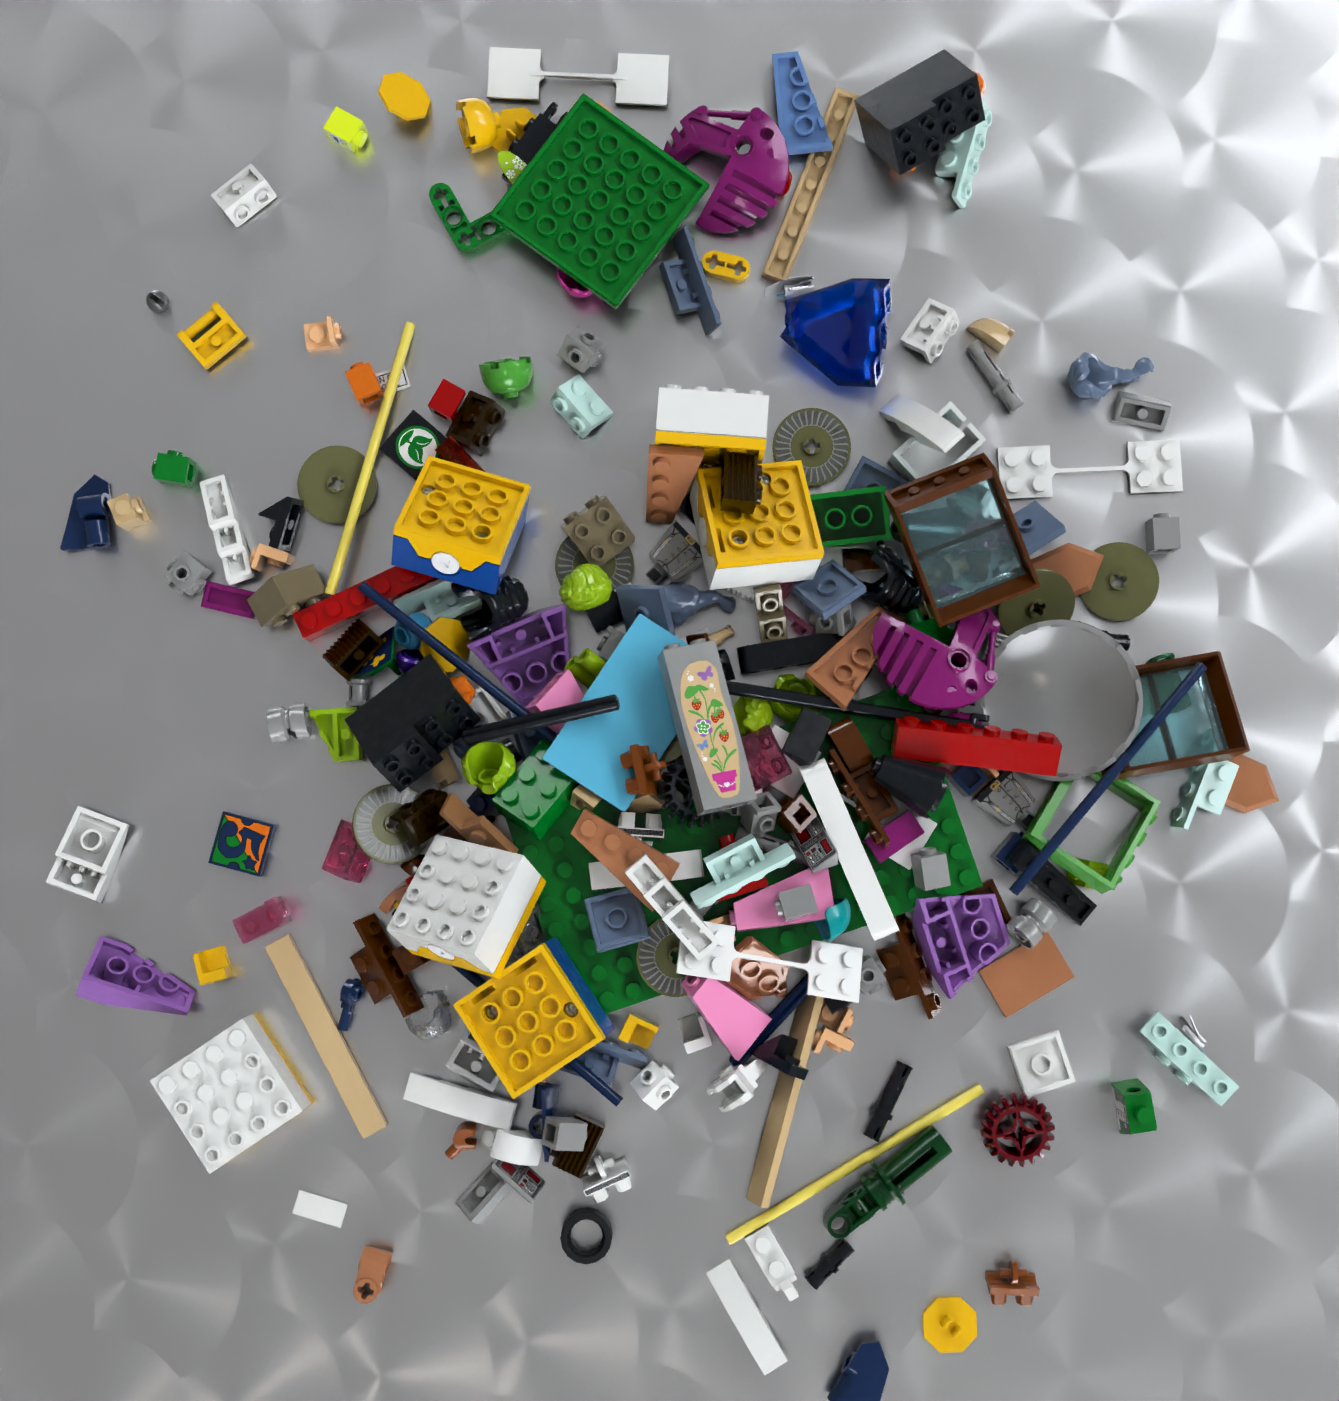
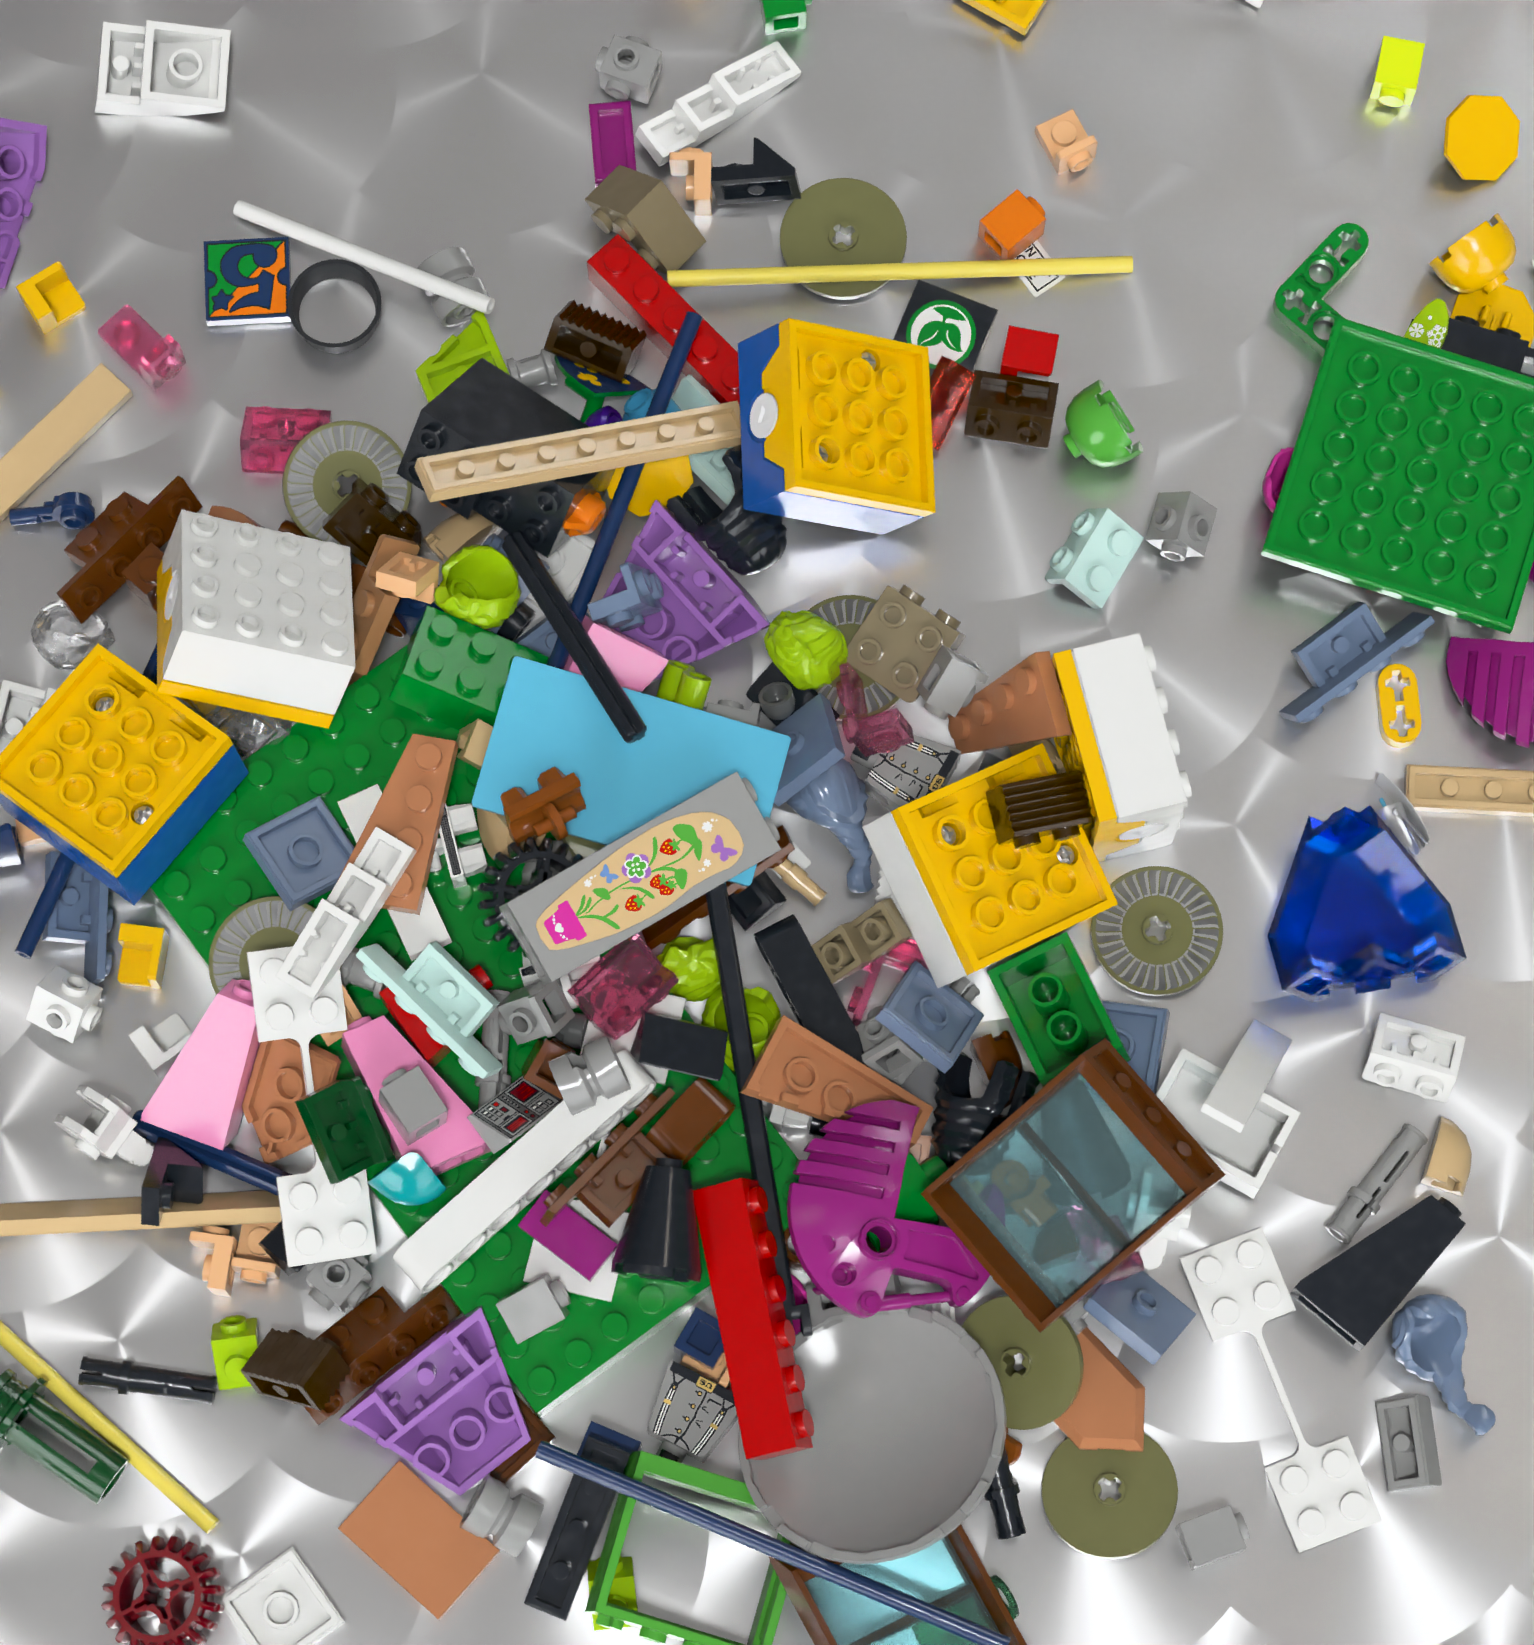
camera: 75 degrees right, 10 degrees down
none -> lime bracket [211,1315,259,1390]
none -> white piece [233,200,495,314]
none -> dark brown brick [241,1328,350,1410]
none -> black tyre [288,259,381,354]
none -> dark green bracket [295,1076,394,1184]
none -> light nougat bracket [375,552,439,604]
none -> tan tile [414,401,741,502]
none -> light grey wheel [548,1035,631,1115]
none -> sand blue bracket [587,562,664,632]
none -> dark grey hinge [758,682,795,720]
none -> clear pink bracket [836,662,914,757]
none -> light grey brick [916,645,989,720]
none -> black slope [1290,1195,1466,1352]

